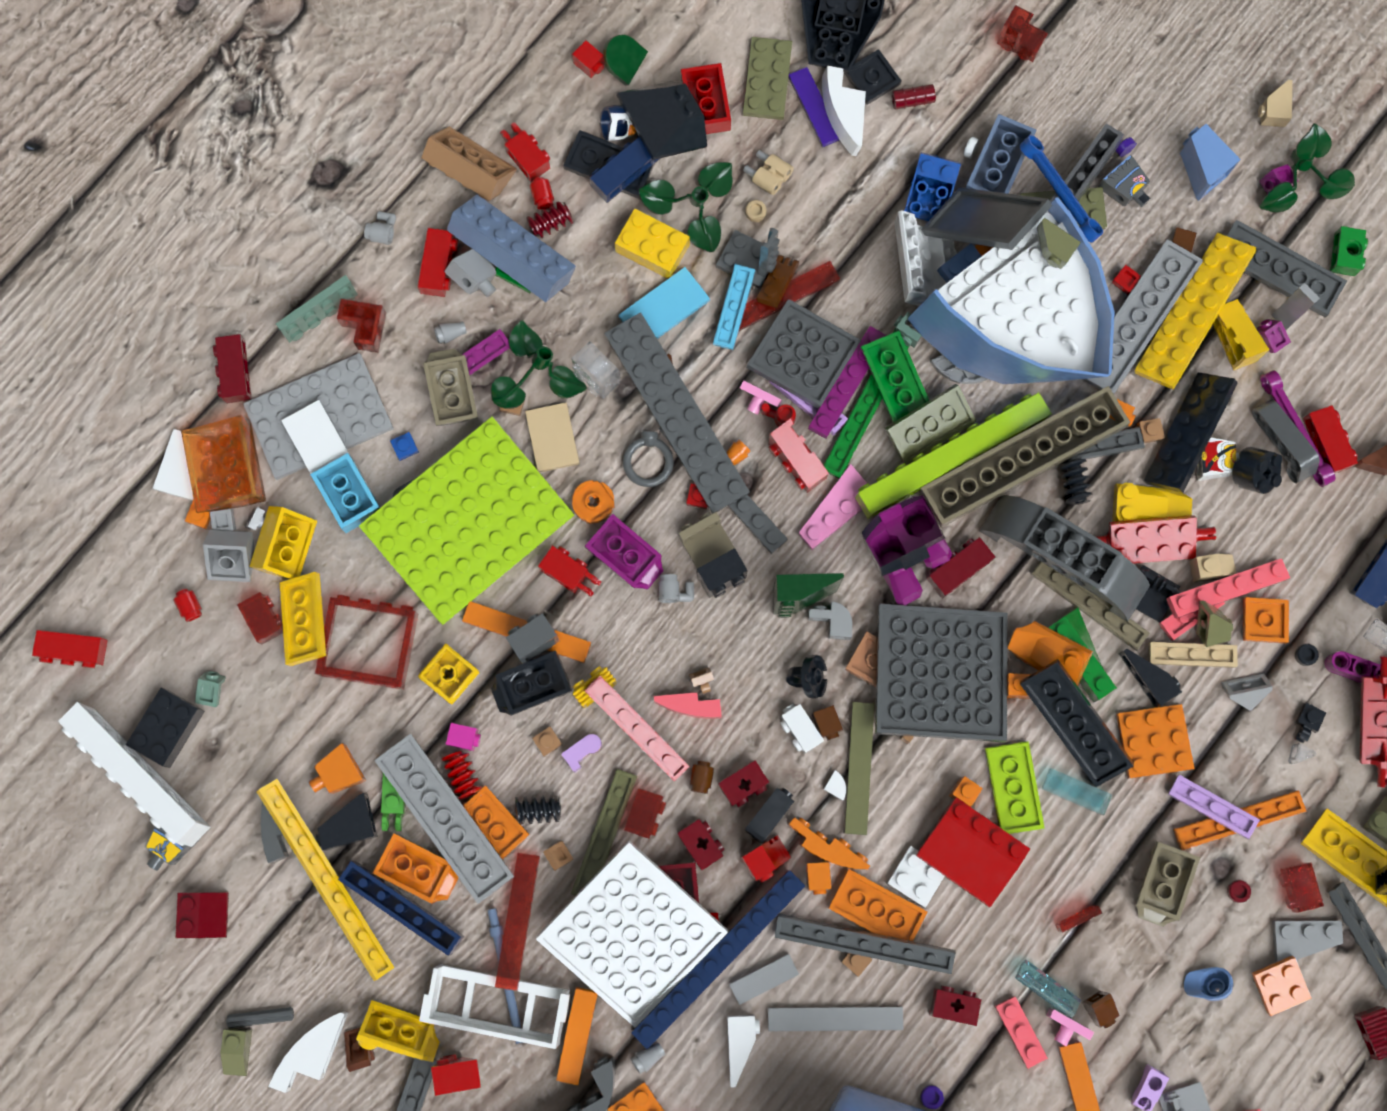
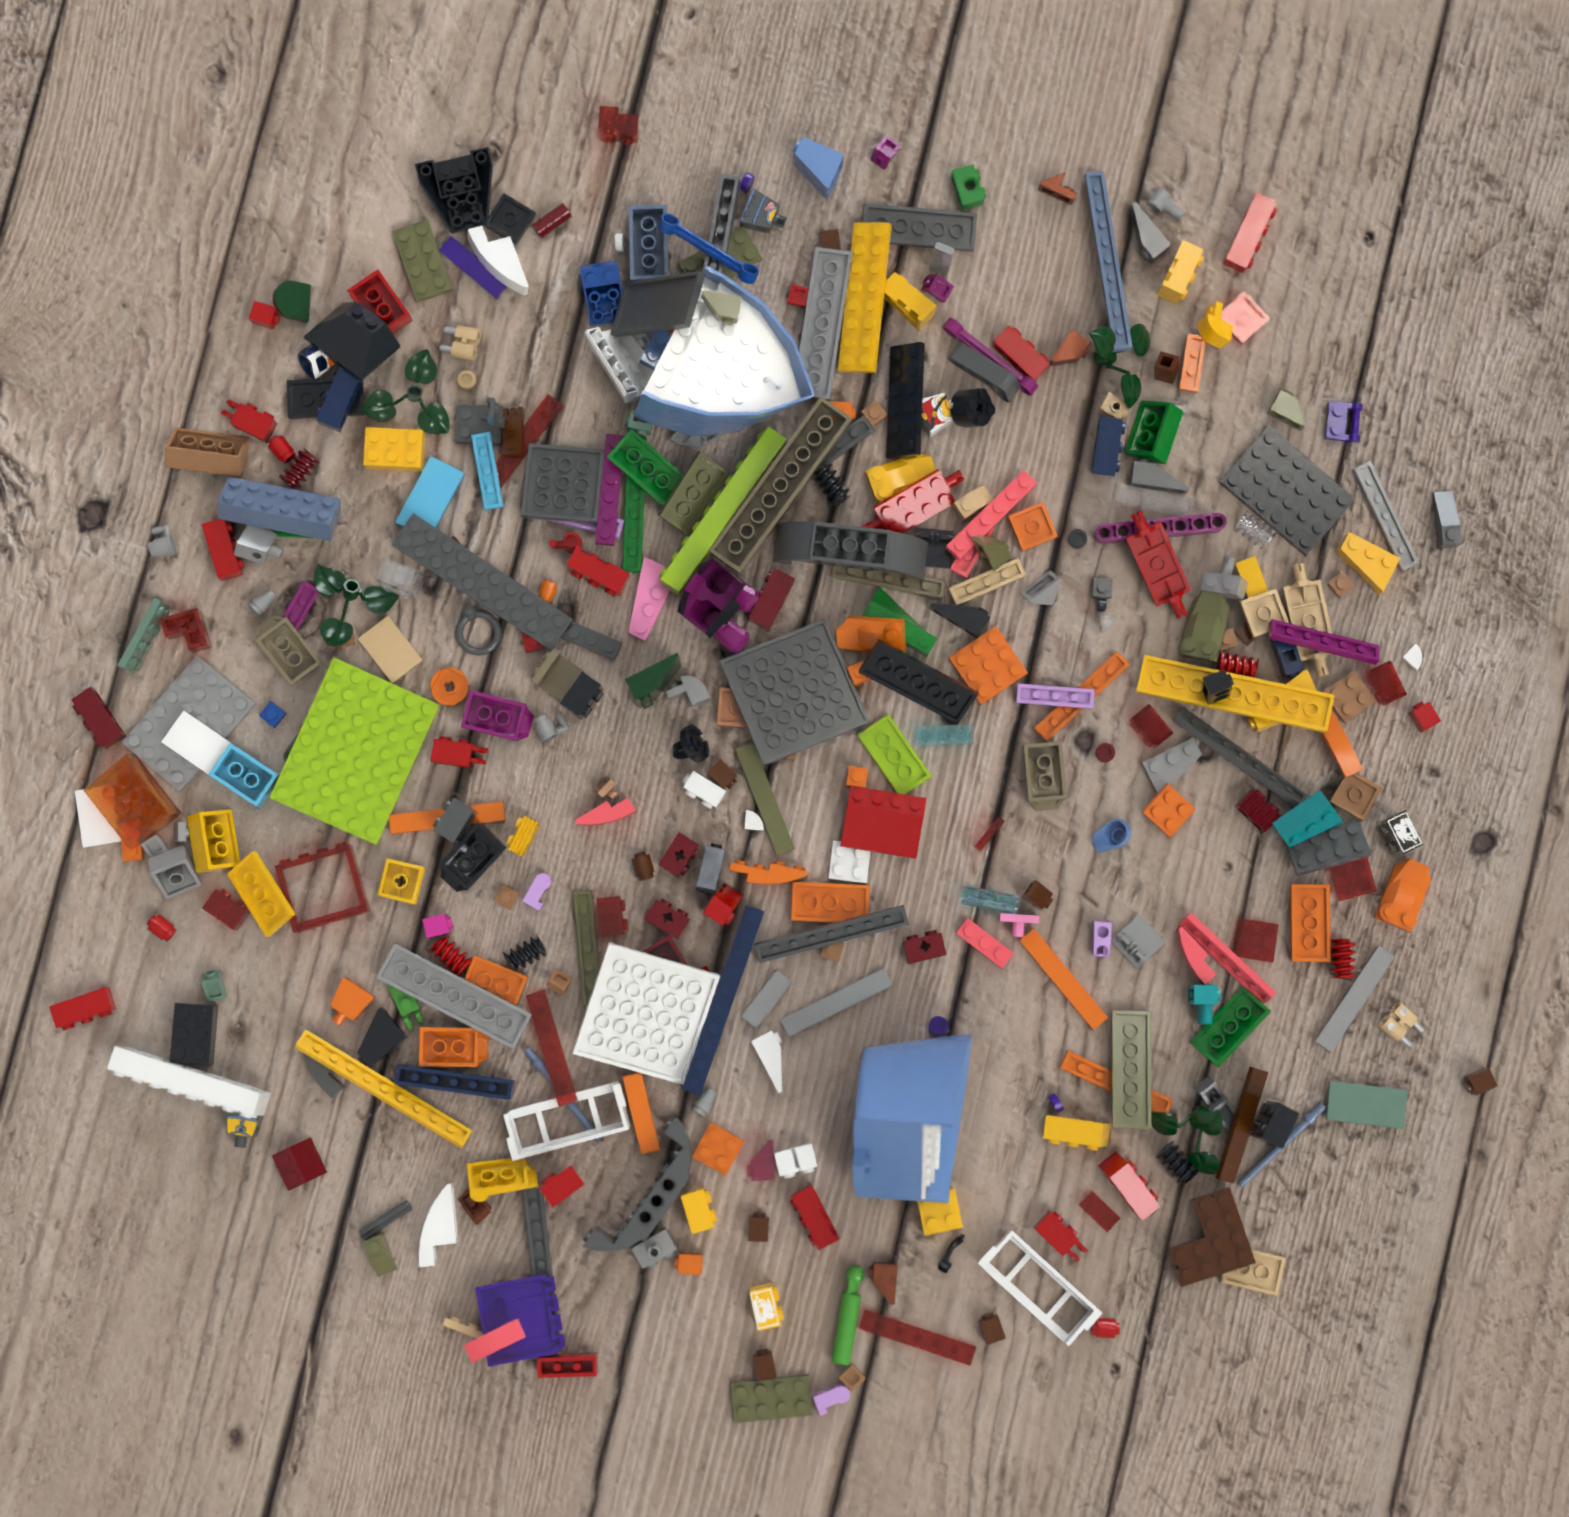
camera: 30 degrees left, 5 degrees up
tile [584,675,690,782] -> none
bright pink tile [740,380,783,415] -> none
orange brick [806,862,831,895] -> none
tan slope [1258,80,1293,127] -> none
dark green plant [1259,123,1355,212] -> none

